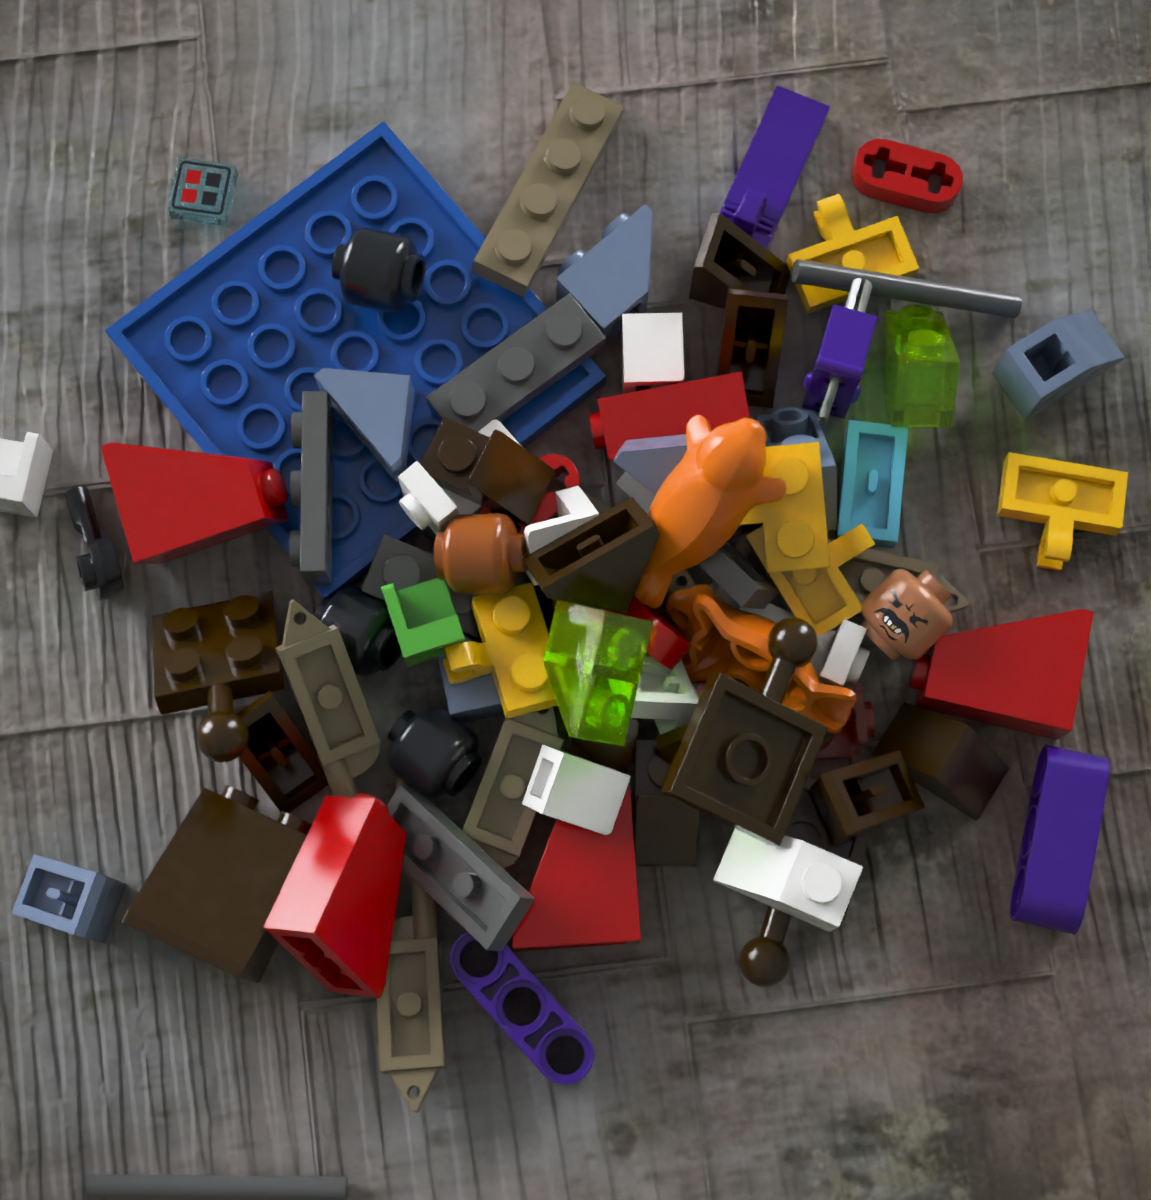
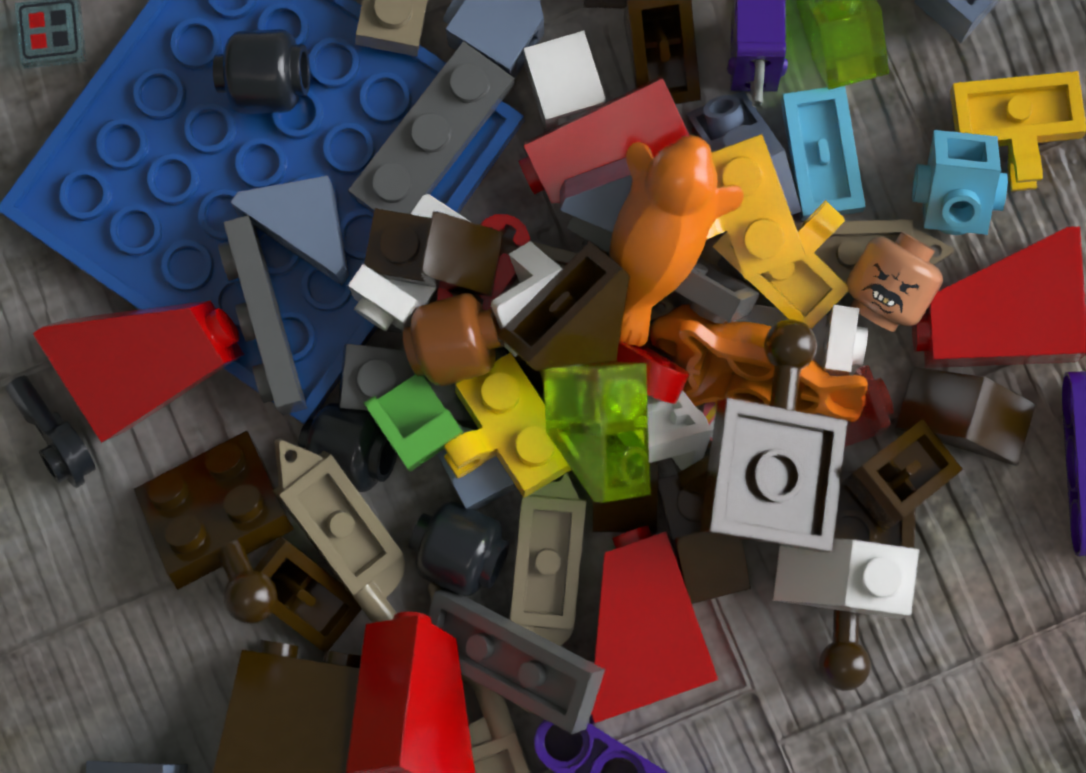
camera: 10 degrees left, 5 degrees up
white panel [522,745,631,835] -> none
none -> medium azure brick [912,130,1008,235]

